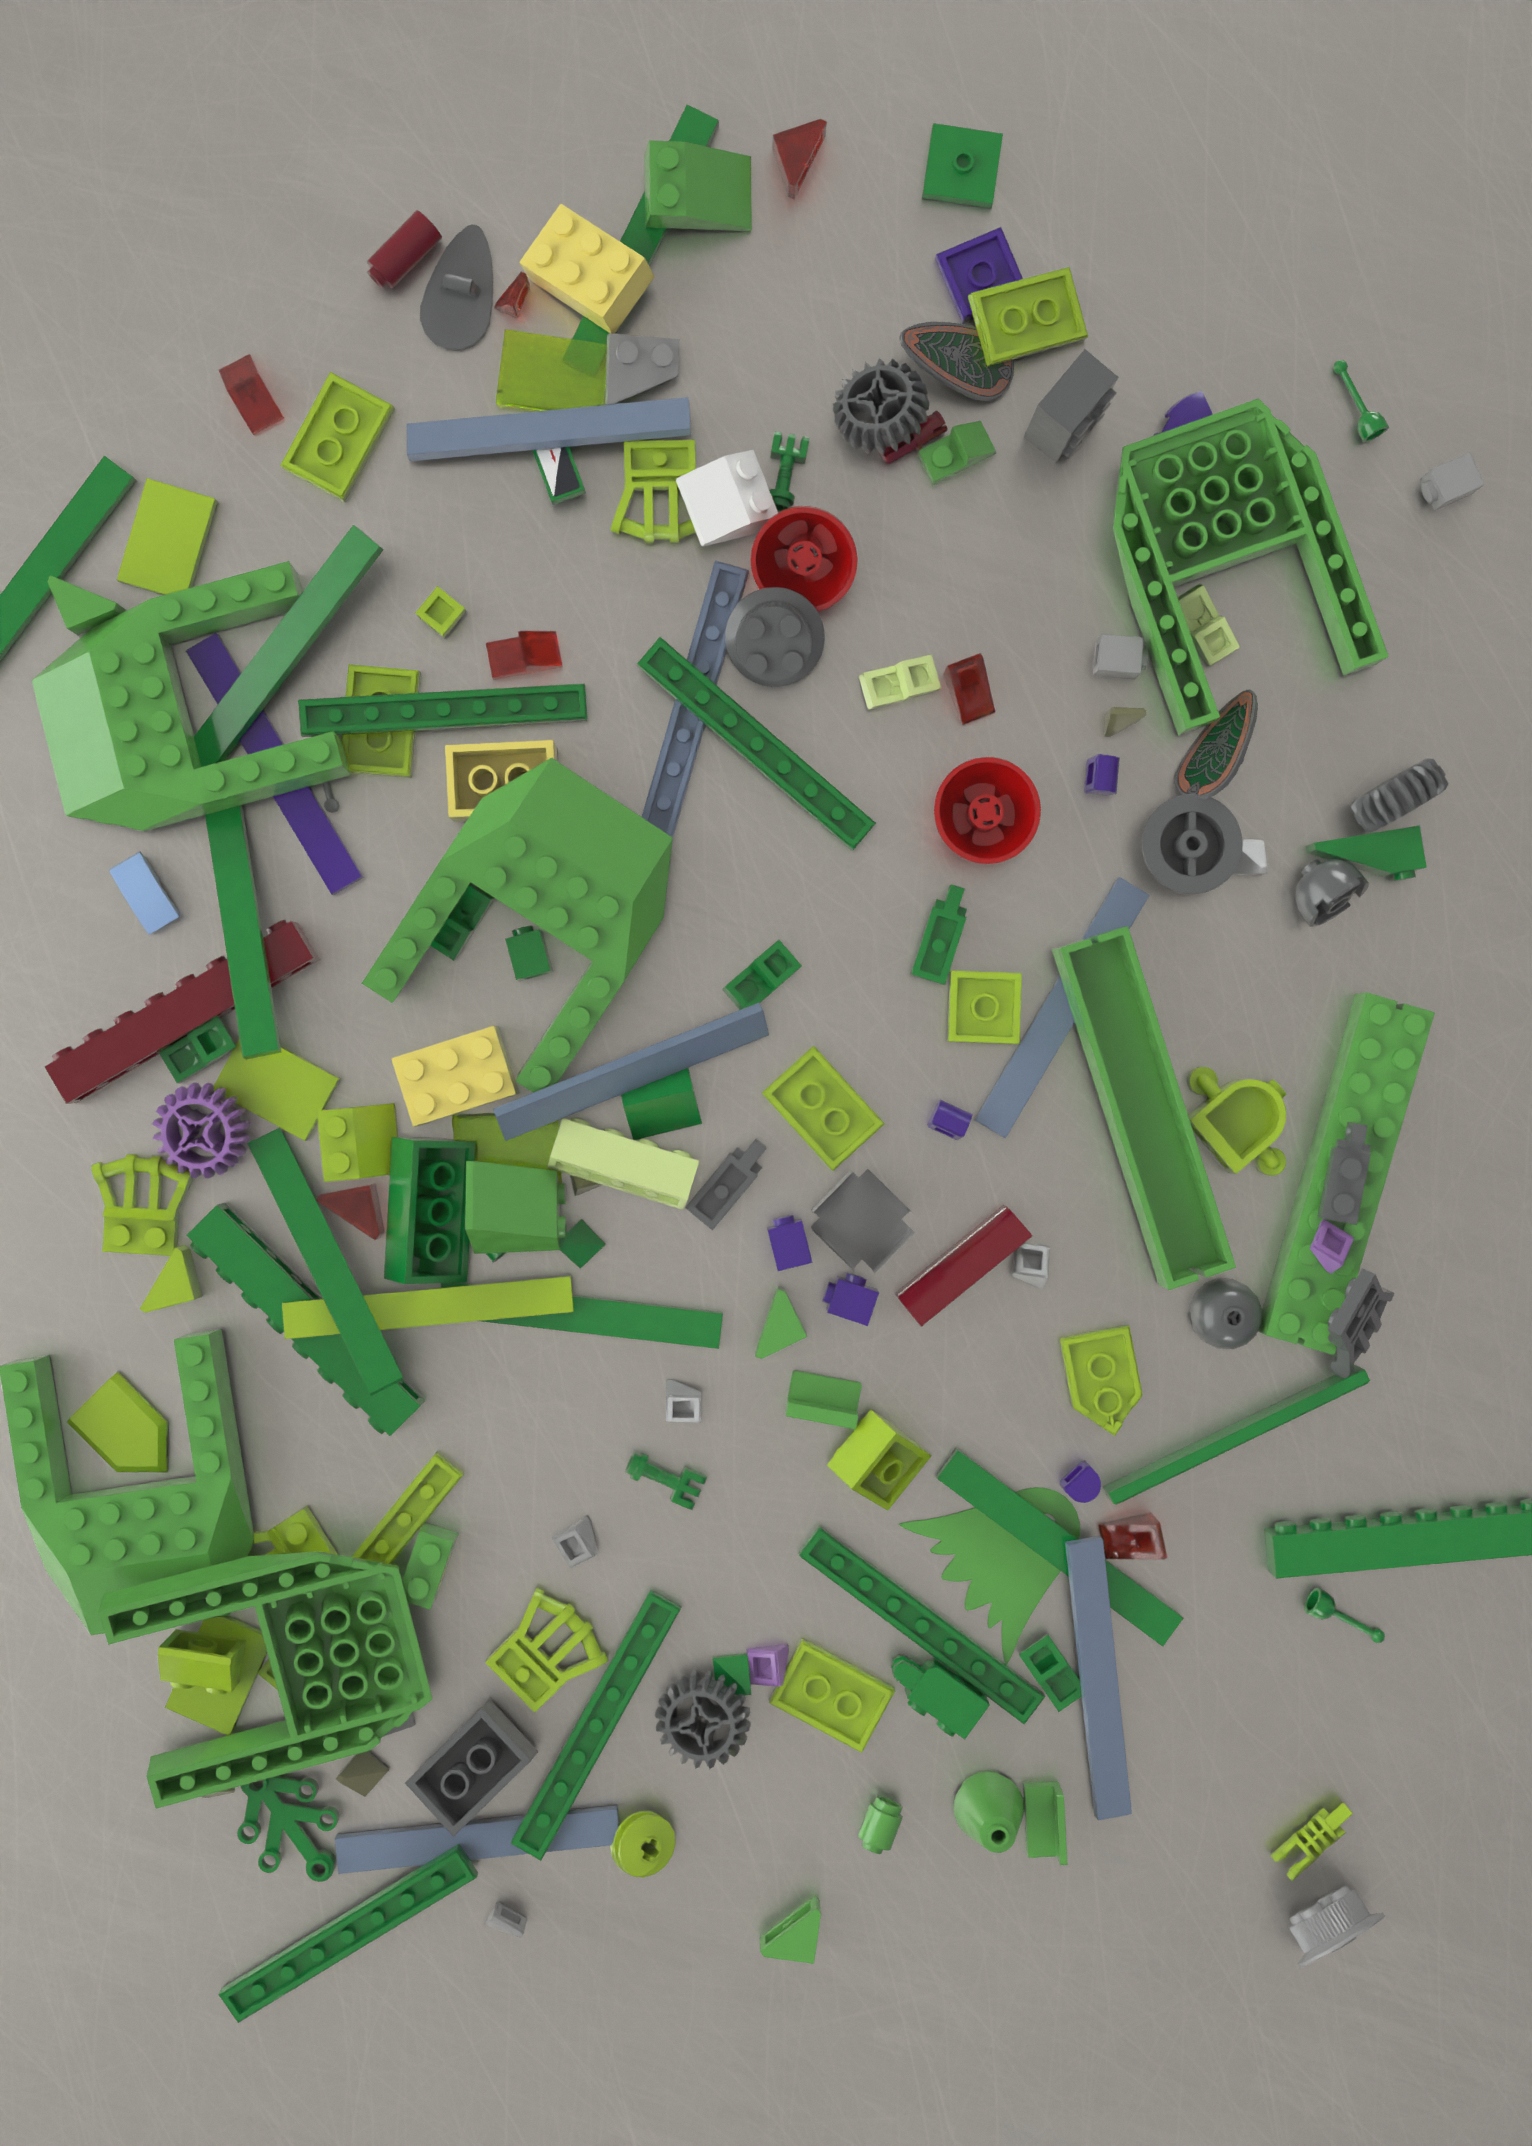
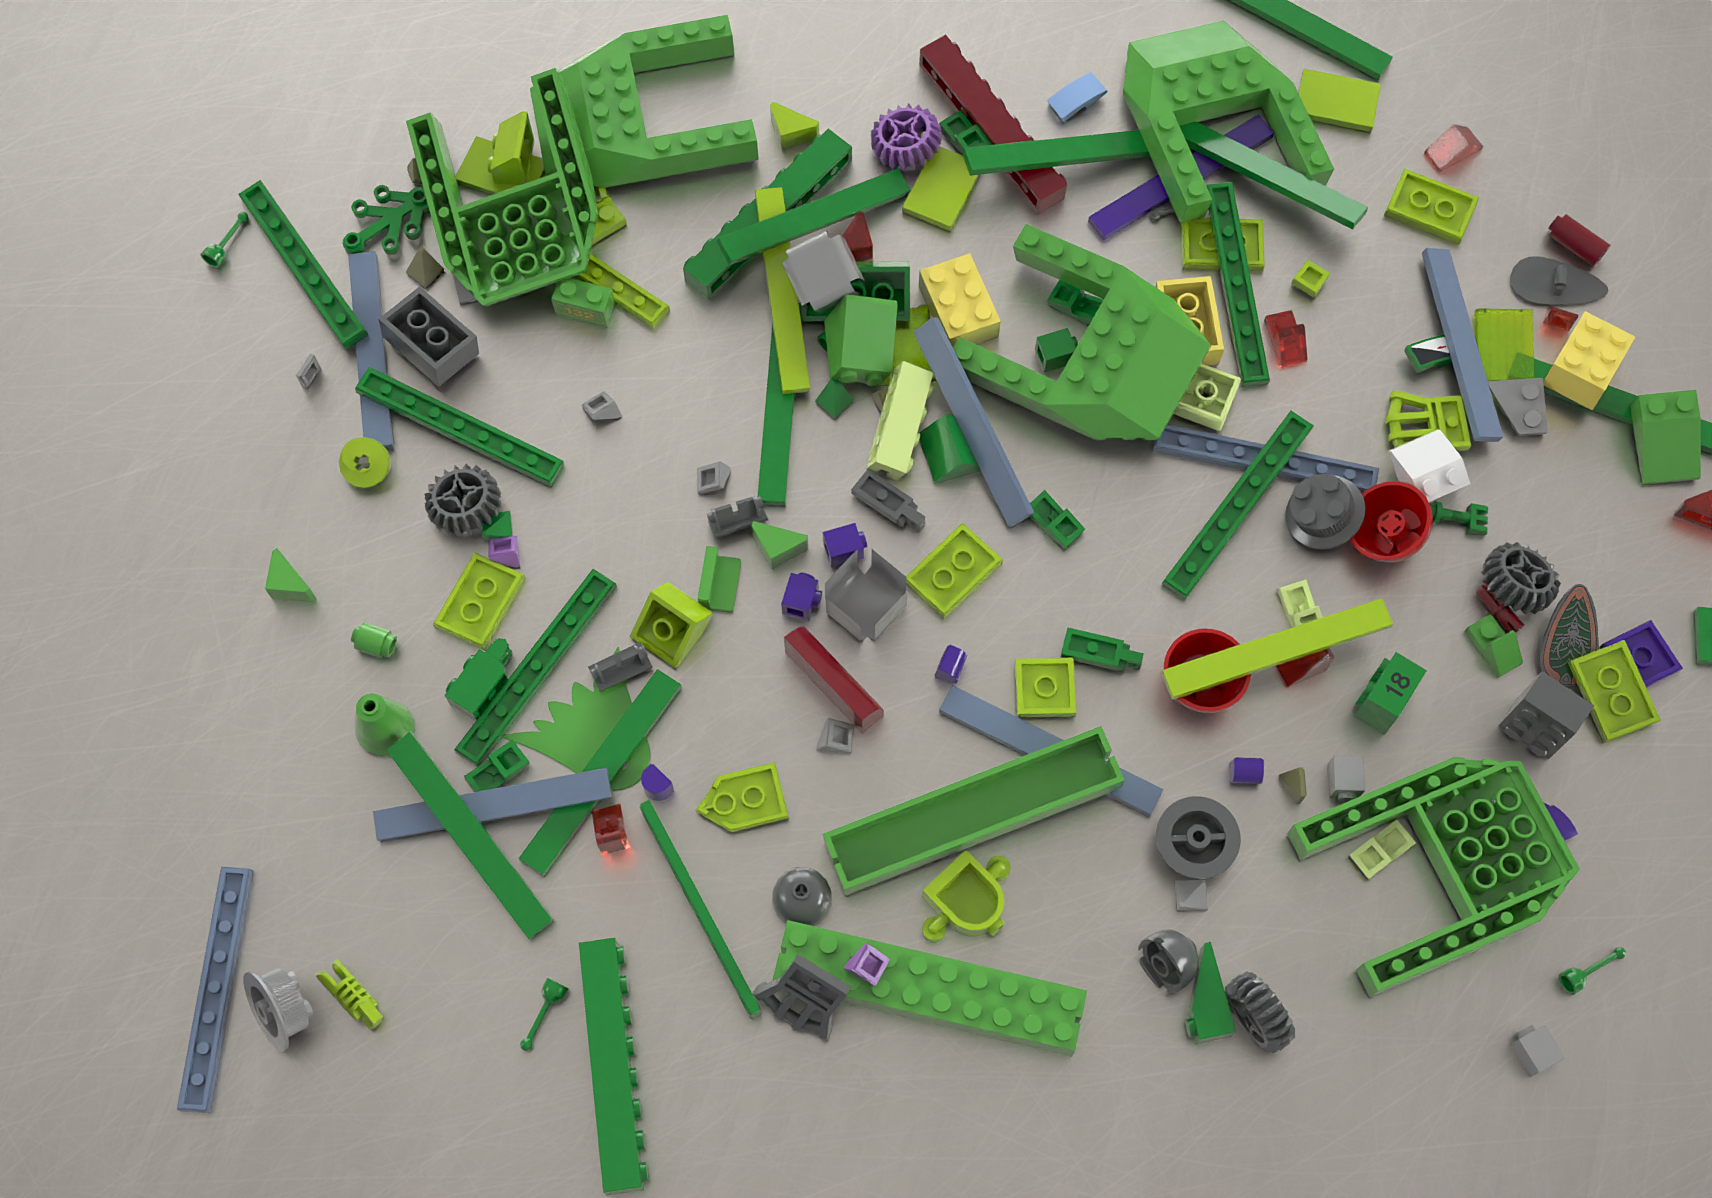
camera: 90 degrees right, 20 degrees down
bright green slope [47,575,126,636] -> none
lime tile [67,1372,168,1472] -> none
lime plate [91,1154,194,1256] -> none
lime slope [317,1103,398,1182] -> none
lime plate [485,1587,608,1713] -> none
green hinge [625,1453,707,1510] -> none
bright green panel [1023,1781,1068,1865] -> none
shield [1176,689,1258,799] -> none
dark grey hinge [1318,1122,1371,1225] -> none
none -> sand blue tile [177,867,253,1113]
none -> green hinge [200,212,249,268]
none -> green tile [386,732,554,939]
none -> dark grey hinge [588,642,653,692]
none -> dark grey hinge [707,496,768,537]
none -> light grey piece [782,231,865,313]
none -> lime tile [1161,598,1393,700]
none -> yellowish green brick [1173,363,1241,431]
none -> green brick [1354,652,1427,735]

